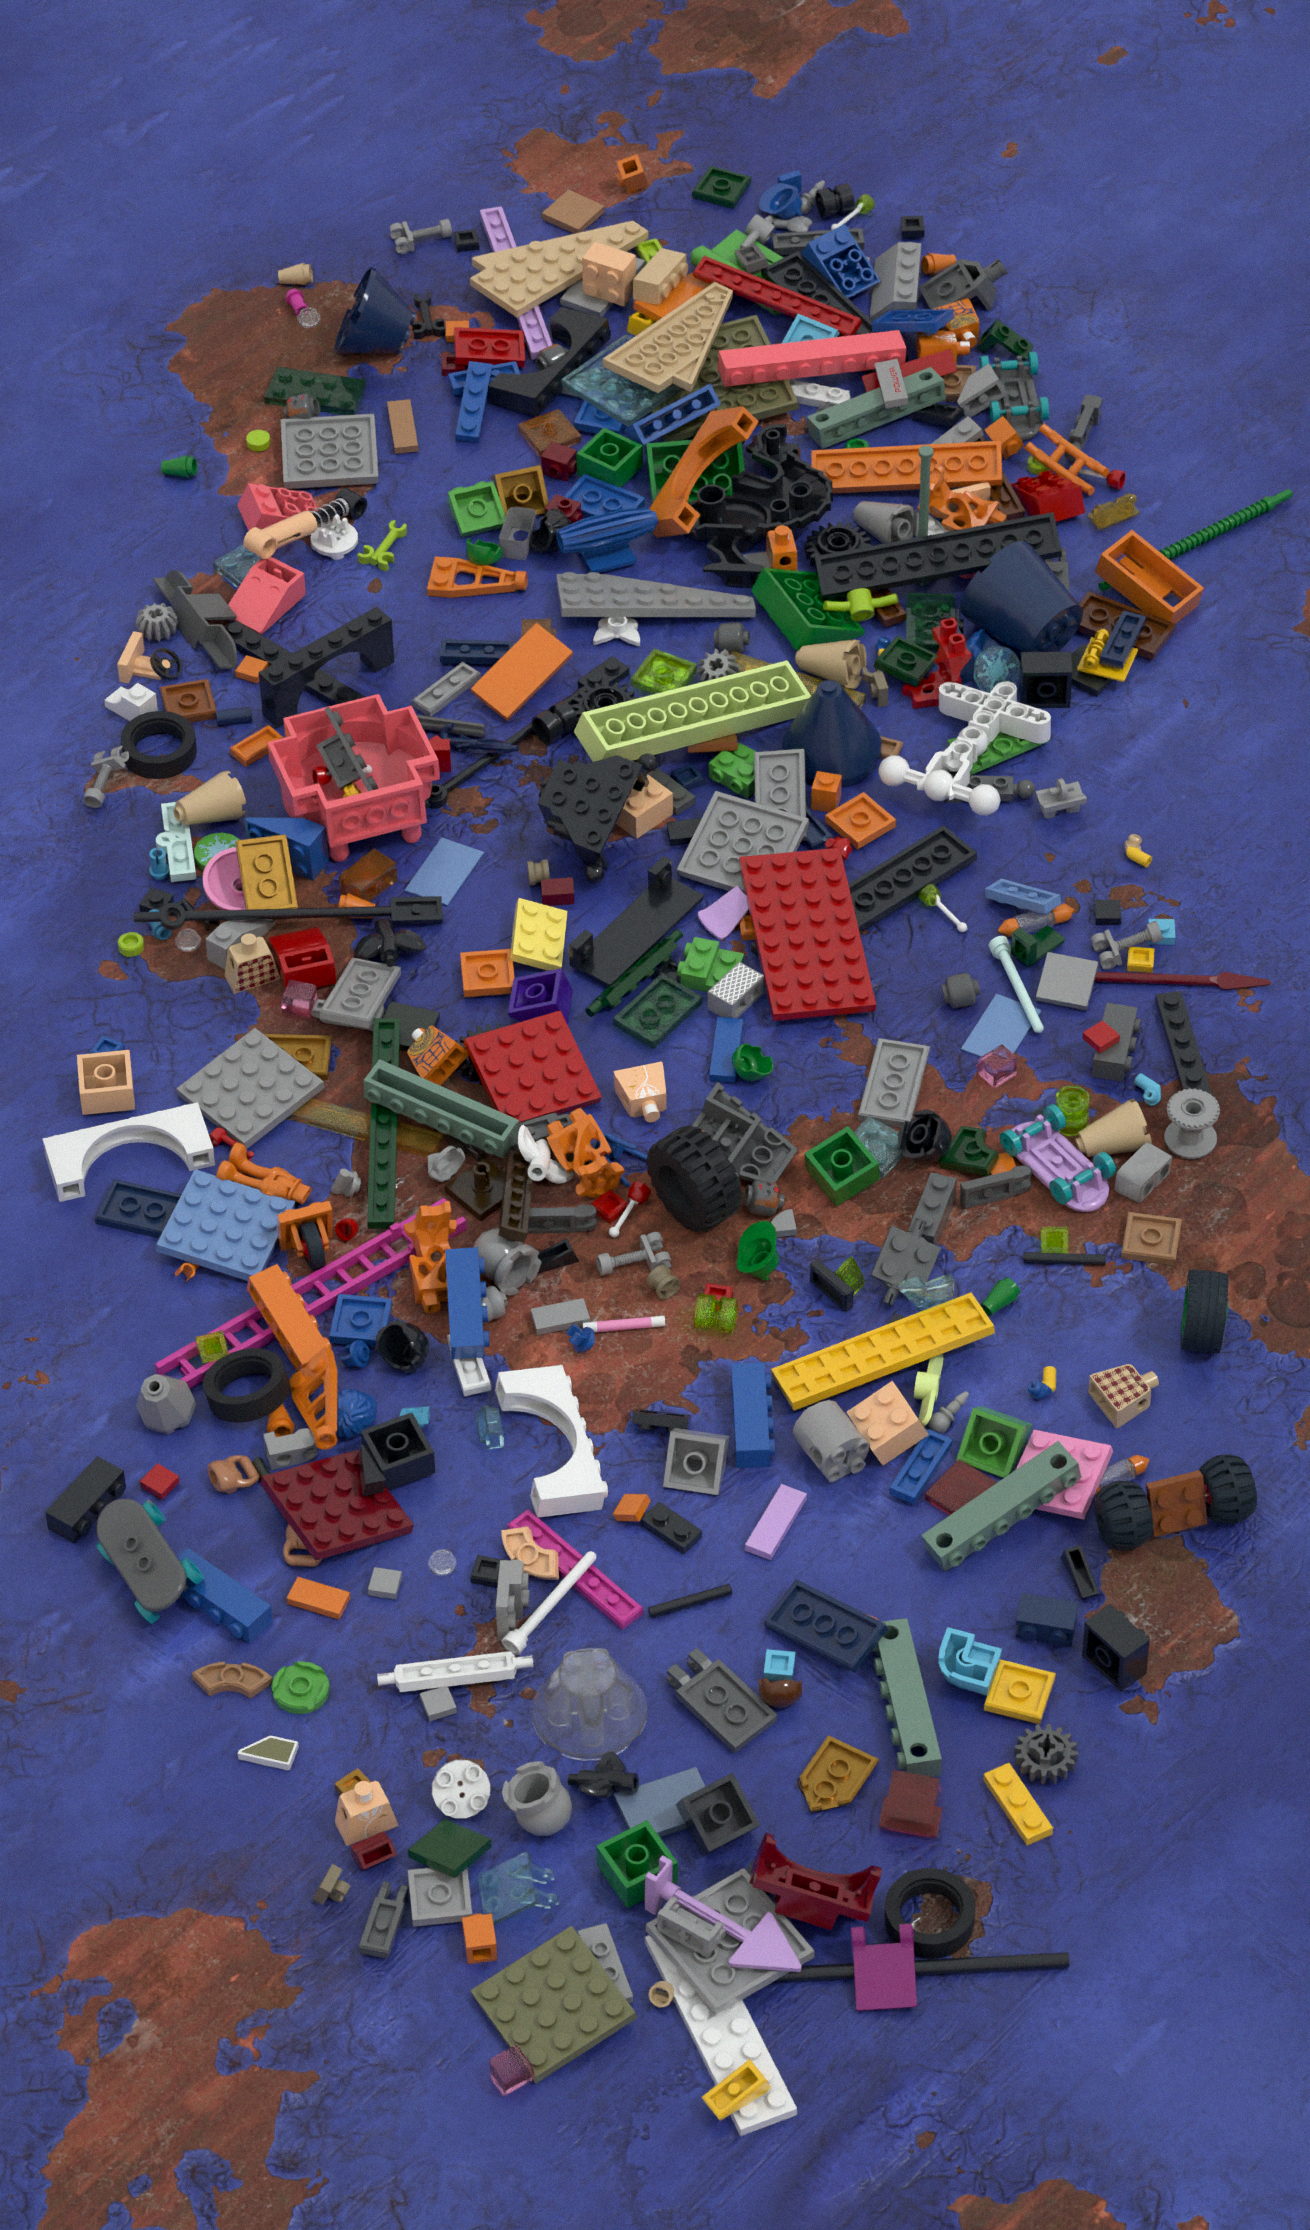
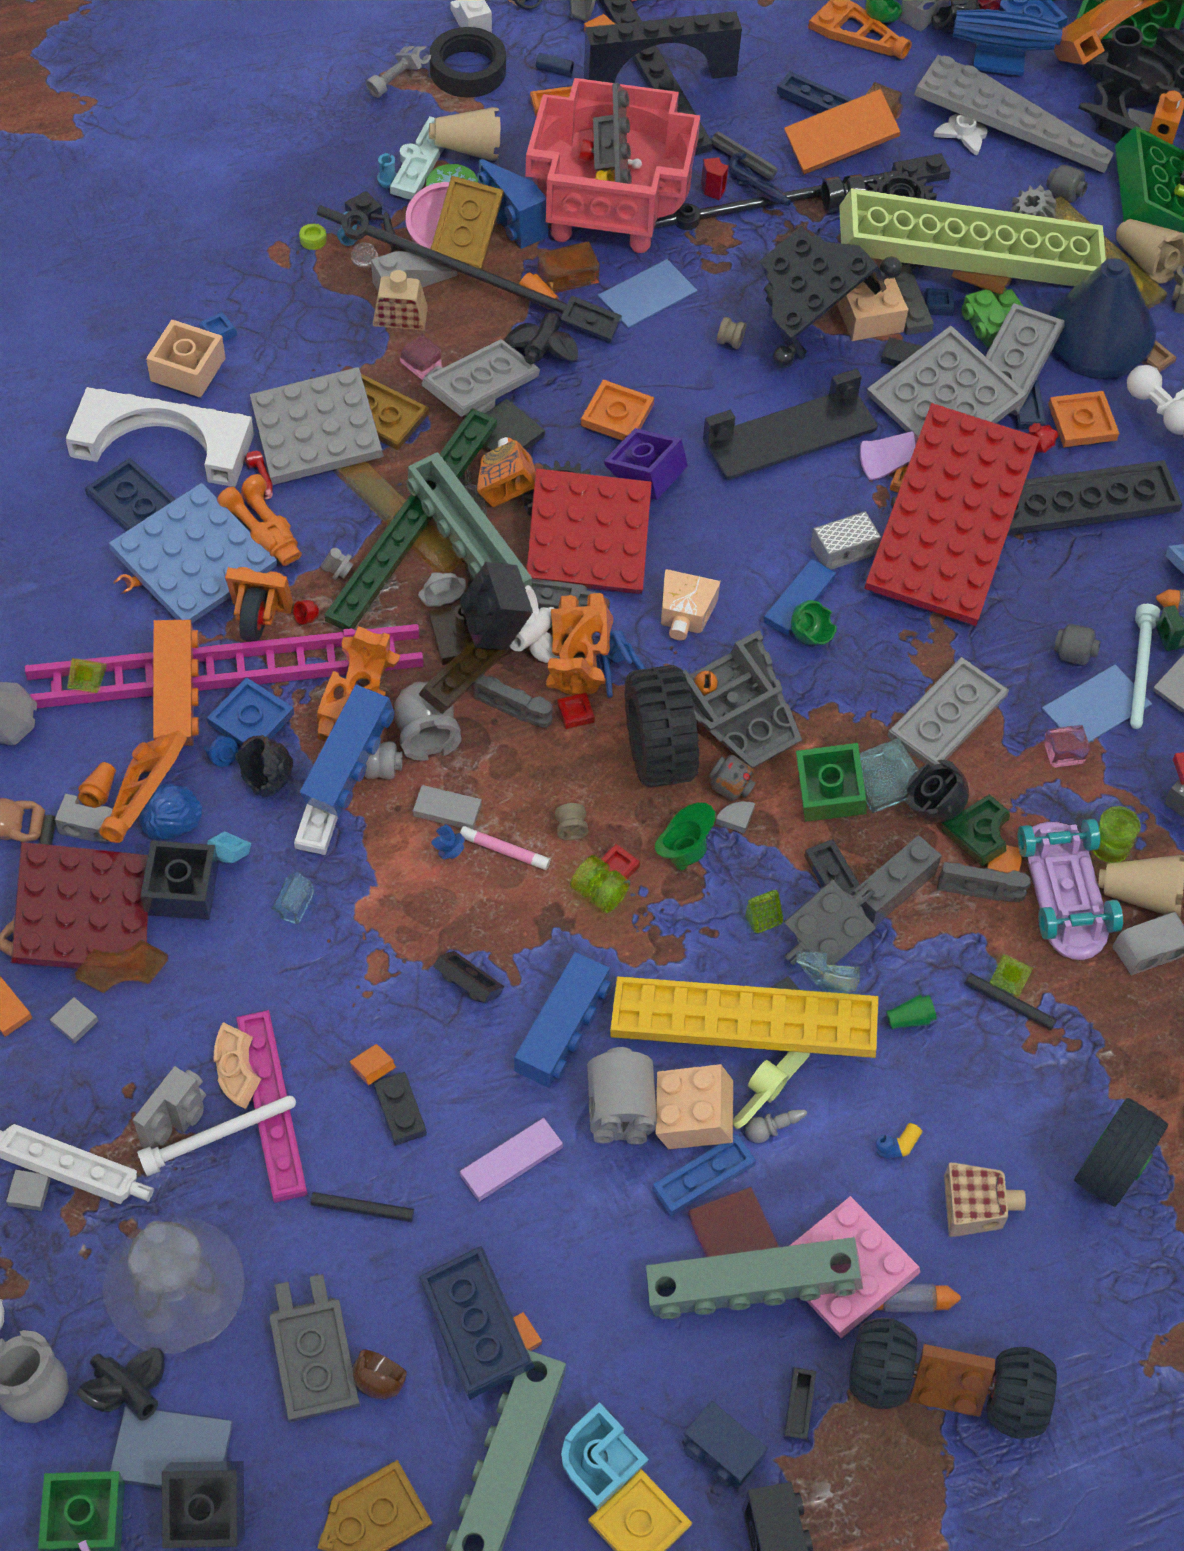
camera: 25 degrees right, 10 degrees up
dark orange tile [160,679,216,723] -> none
black tyre [203,1348,290,1423] -> none
red slope [268,927,336,994] -> none
black piece [358,1444,386,1496] -> none
light grey tile [412,662,481,717] -> none
clear plate [428,1549,457,1576] -> none
black tile [470,1555,503,1588] -> none
white arch [495,1365,608,1518] -> none
light yellow plate [510,898,567,971] -> none
black piece [537,1238,579,1274] -> none
dark red piece [541,877,574,906] -> none
dark green plate [585,929,683,1017] -> none
light grey bar [596,1232,671,1276] -> none
hinge [609,1181,651,1237] -> none
clear green plate [613,973,702,1049] -> none
clear neon green plate [631,648,697,694] -> none
black tile [653,958,679,991] -> none
light grey slope [663,1428,730,1495] -> none
bright green plate [677,937,744,992] -> none
medium azure plate [764,1649,795,1681] -> none
black tile [810,1259,854,1312] -> none
orange brick [811,771,842,813] -> none
hinge [919,884,967,932] -> none
bright green slope [956,1406,1033,1478] -> none
medium nougat tile [1121,1212,1182,1266] -> none
none -> clear orange tile [75,939,168,993]
none -> black brick [460,562,533,650]
none -> black plate [804,839,860,895]

